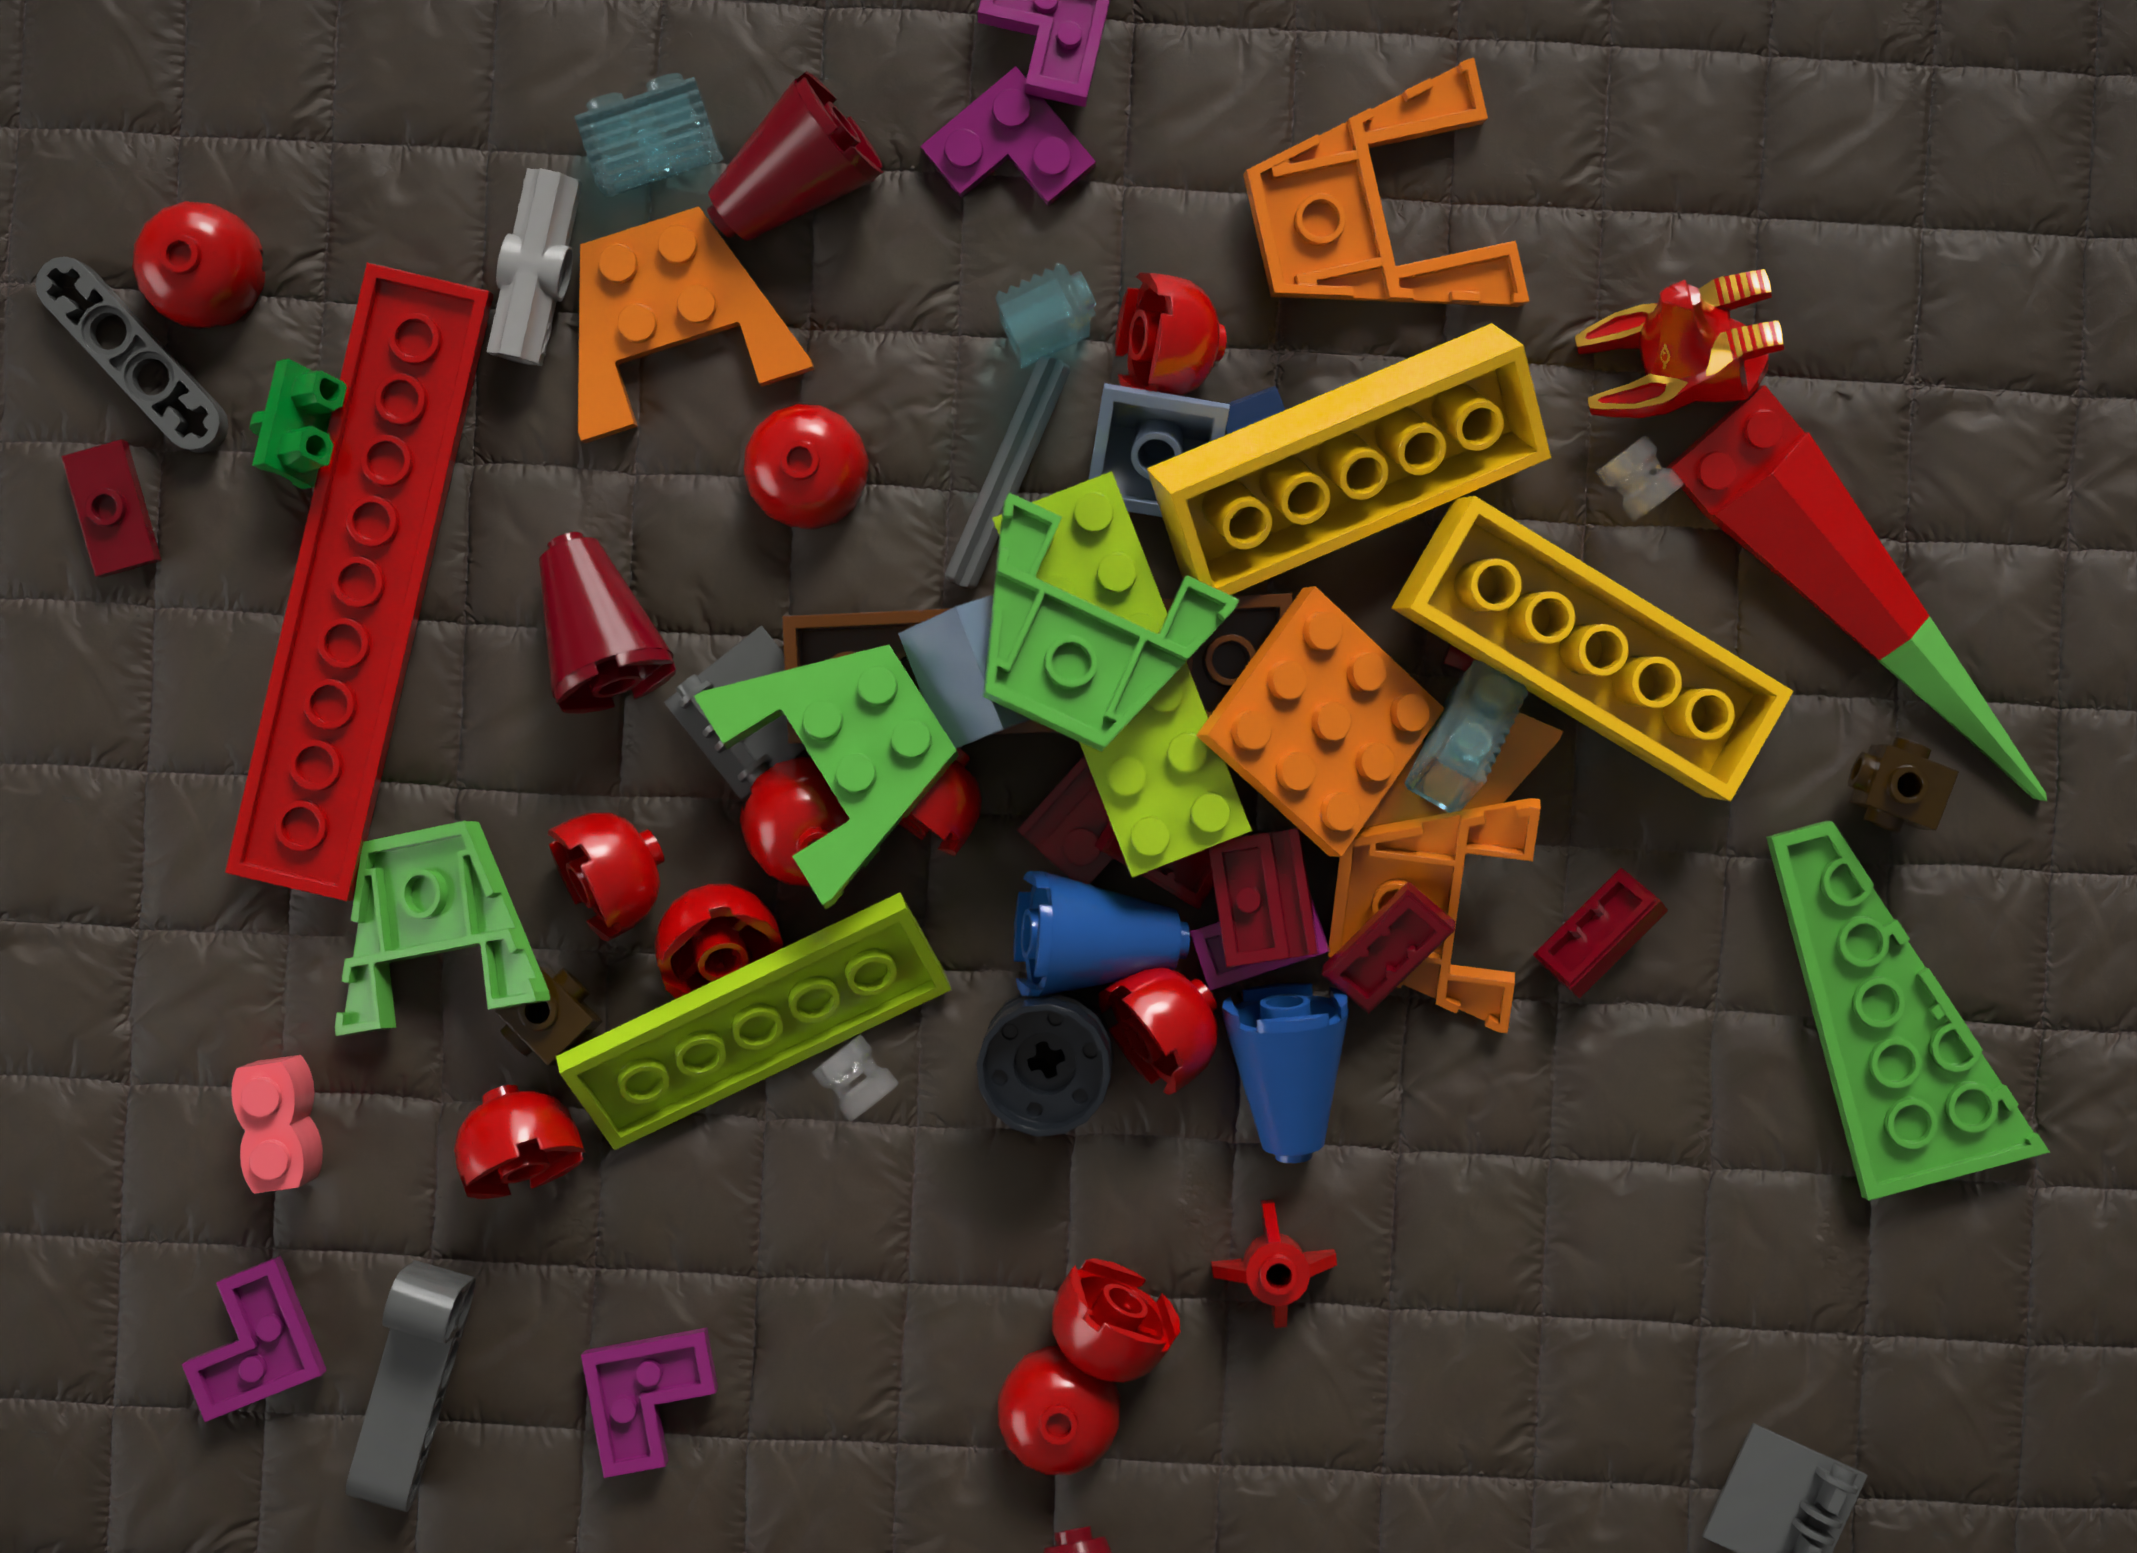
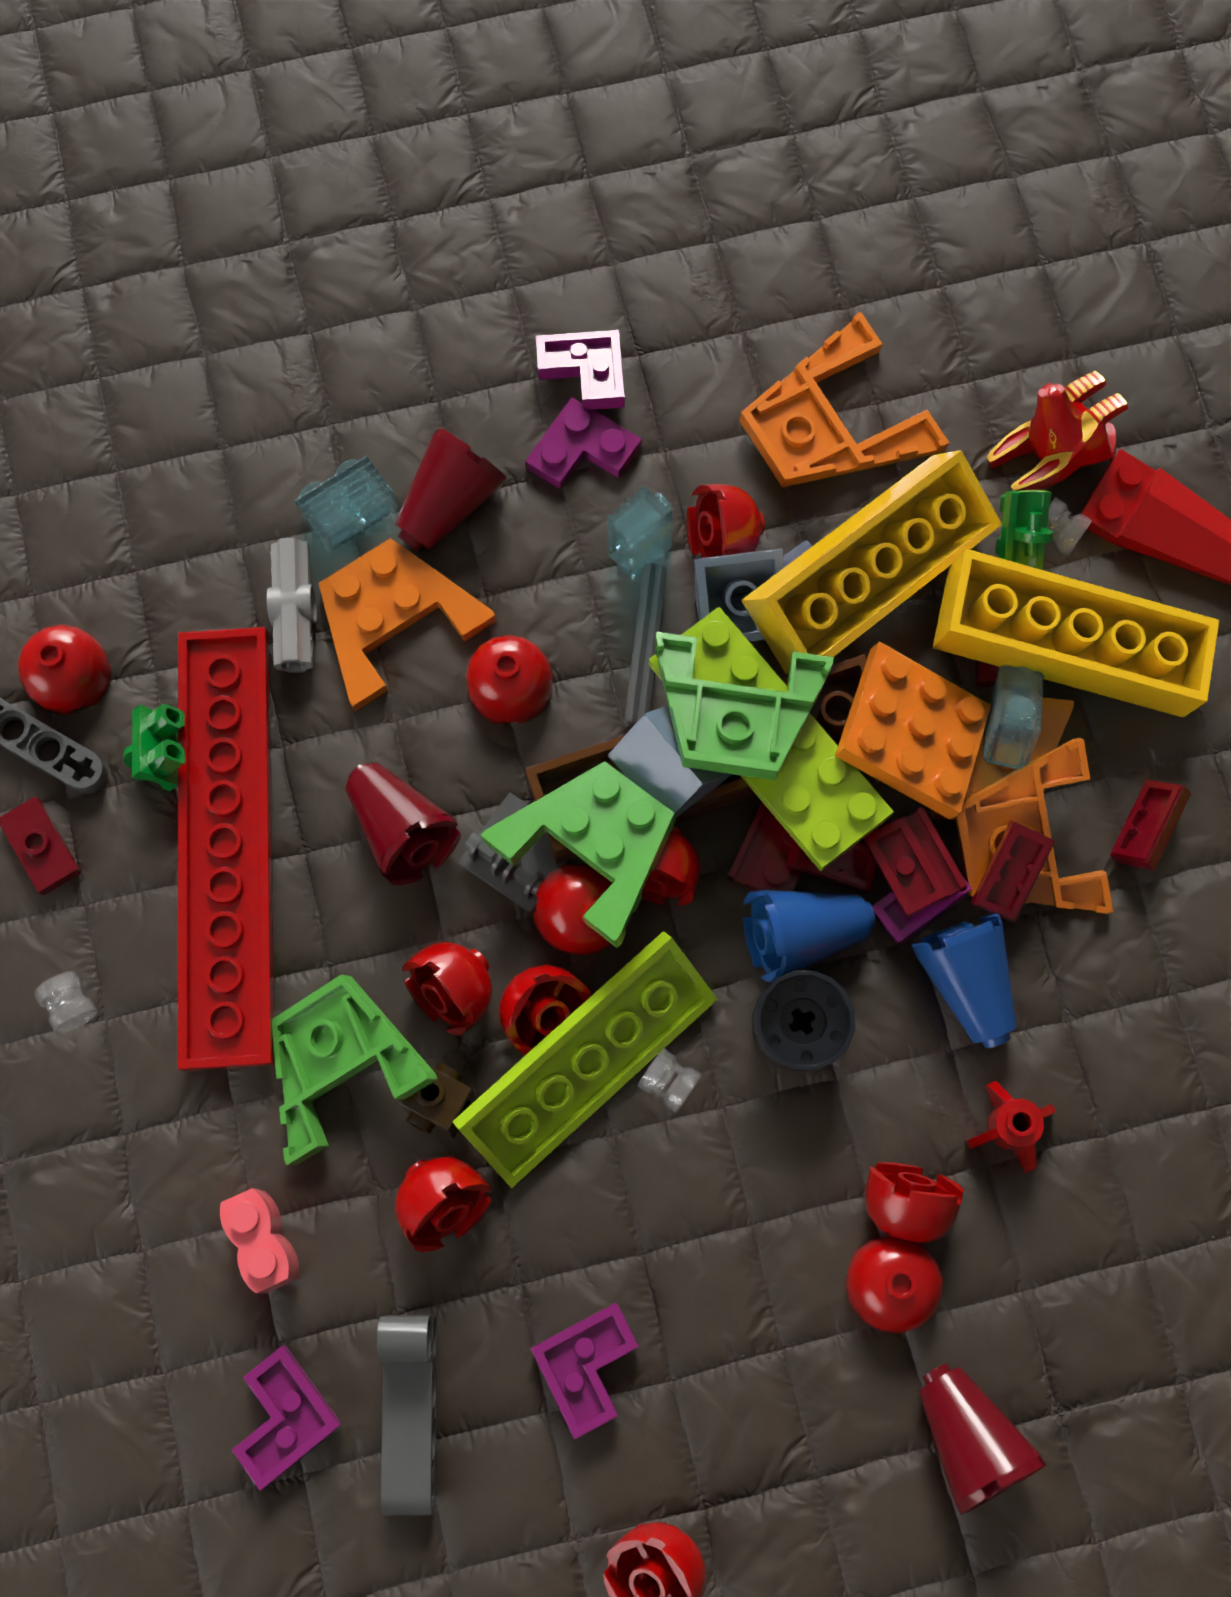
camera: 15 degrees left, 15 degrees down
red cylinder [1099,967,1218,1095] -> none
none -> clear wheel [34,971,98,1035]
none -> green hips [995,490,1054,570]

